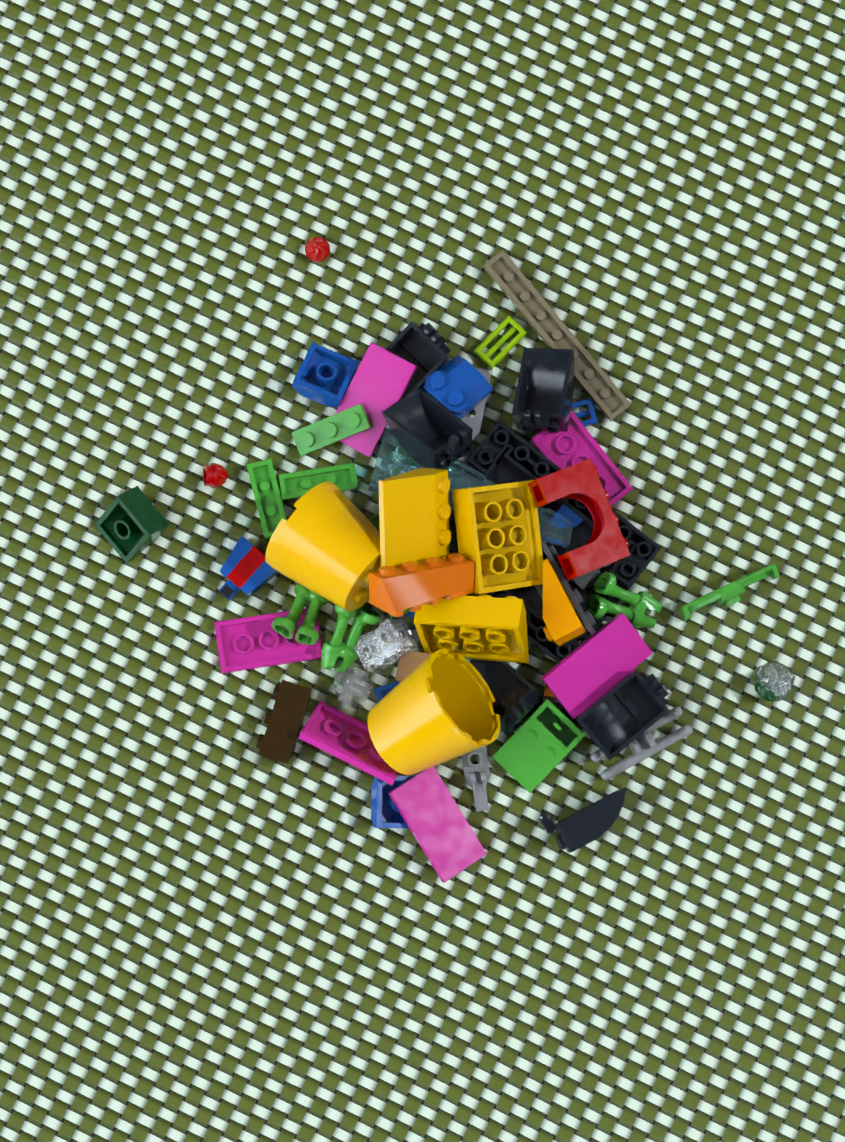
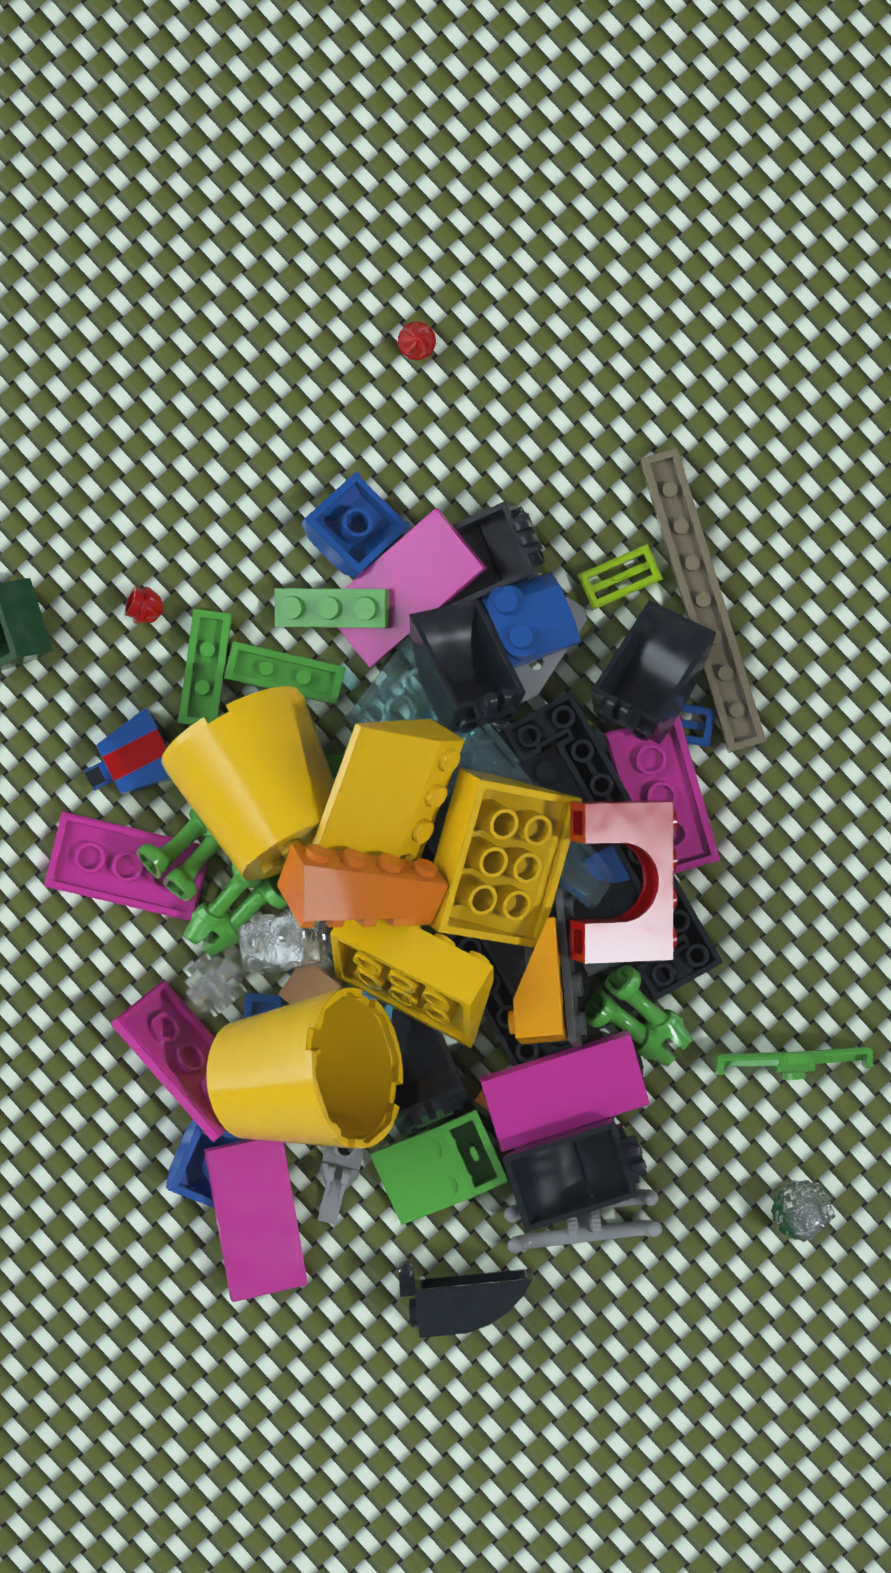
camera: 20 degrees right, 5 degrees up
dark brown brick [256,680,313,765] -> none

